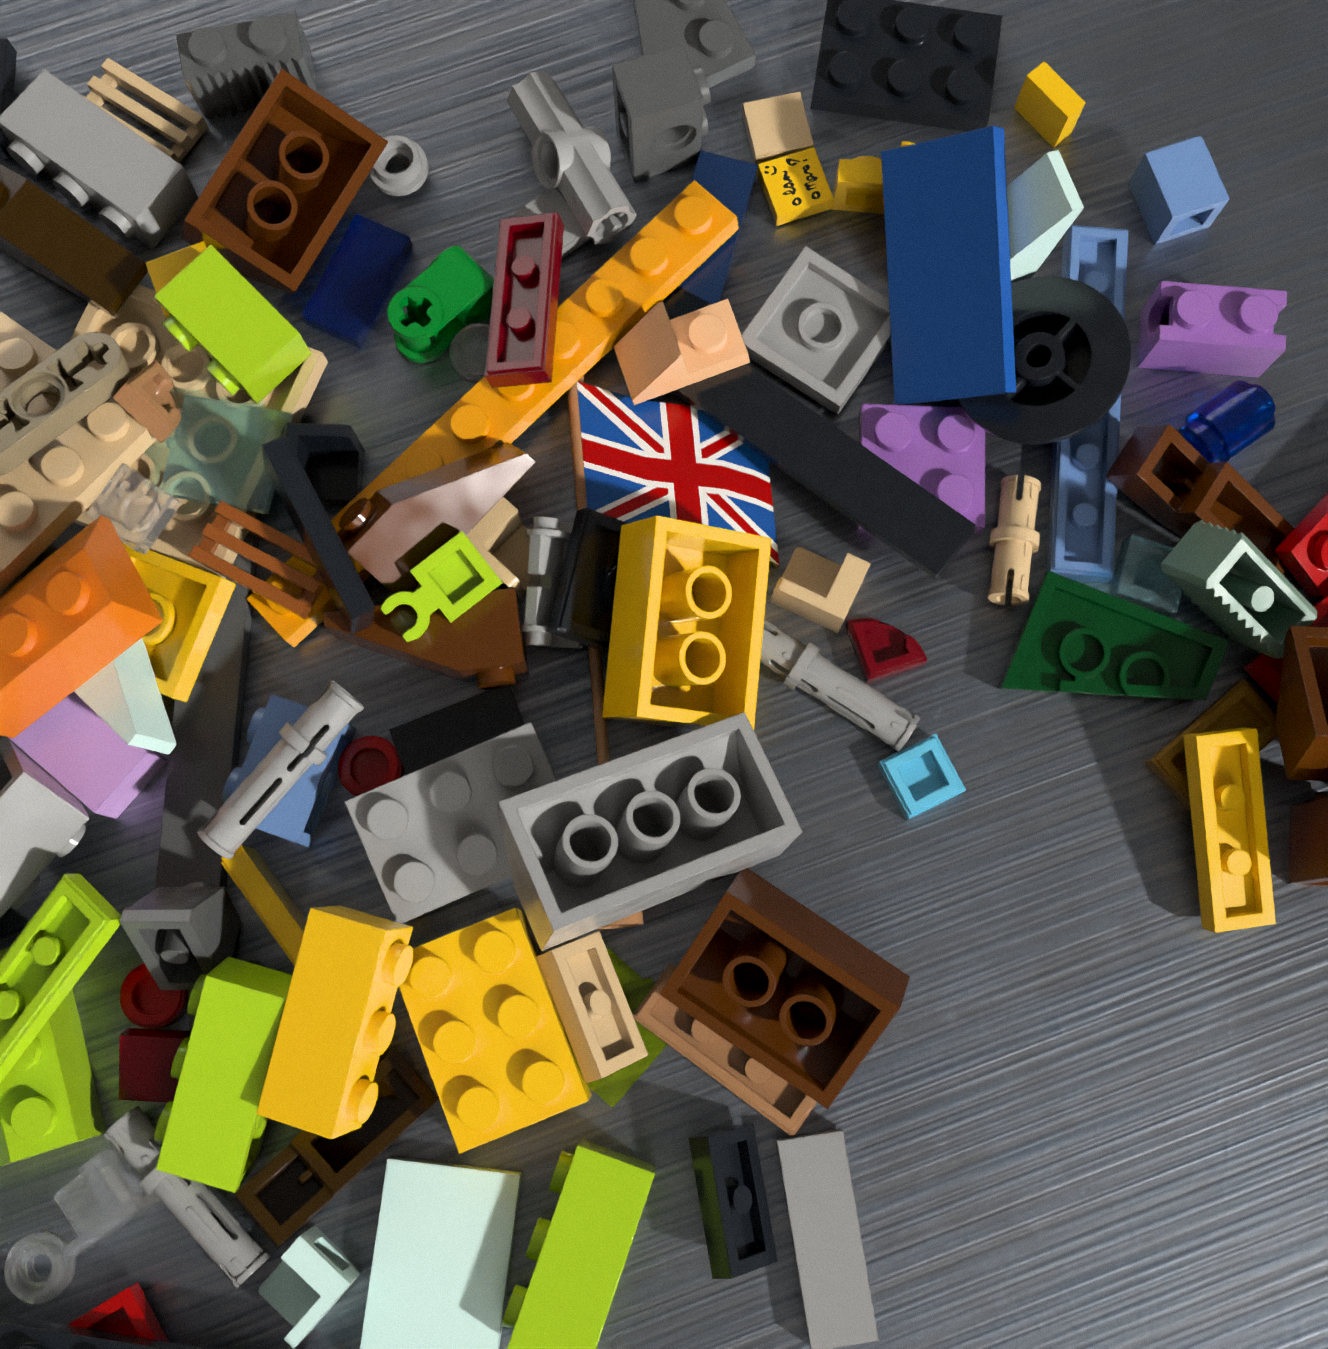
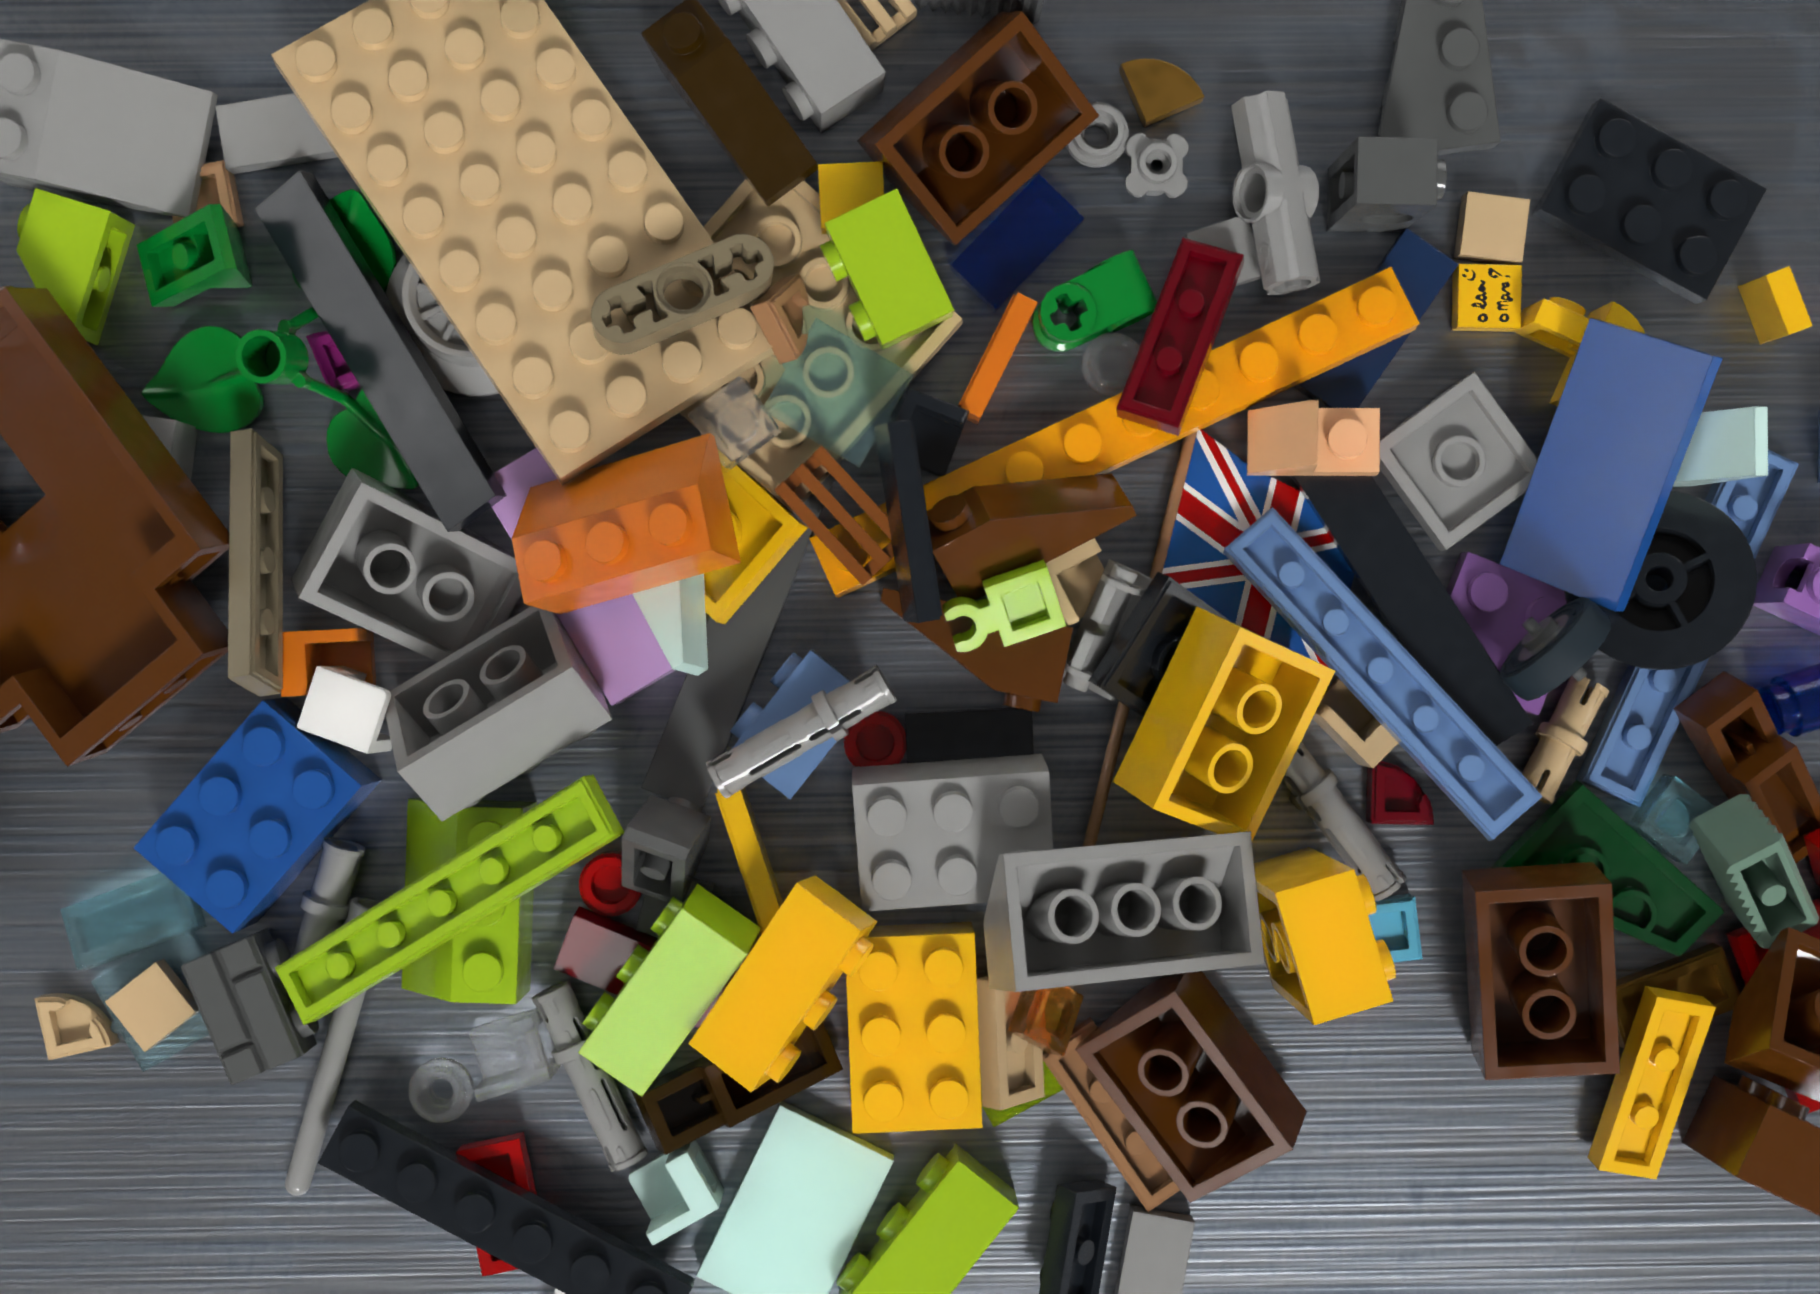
camera: 15 degrees right, 10 degrees up
none -> orange tile [958,292,1038,425]
none -> clear orange tile [1008,986,1084,1056]
none -> pearl gold tile [1119,58,1205,128]
none -> light grey plate [1125,133,1189,198]
none -> medium blue tile [1223,507,1543,841]
none -> yellow brick [1254,847,1396,1025]
none -> reddish brown brick [1462,862,1620,1080]
none -> black wheel [1499,597,1611,701]

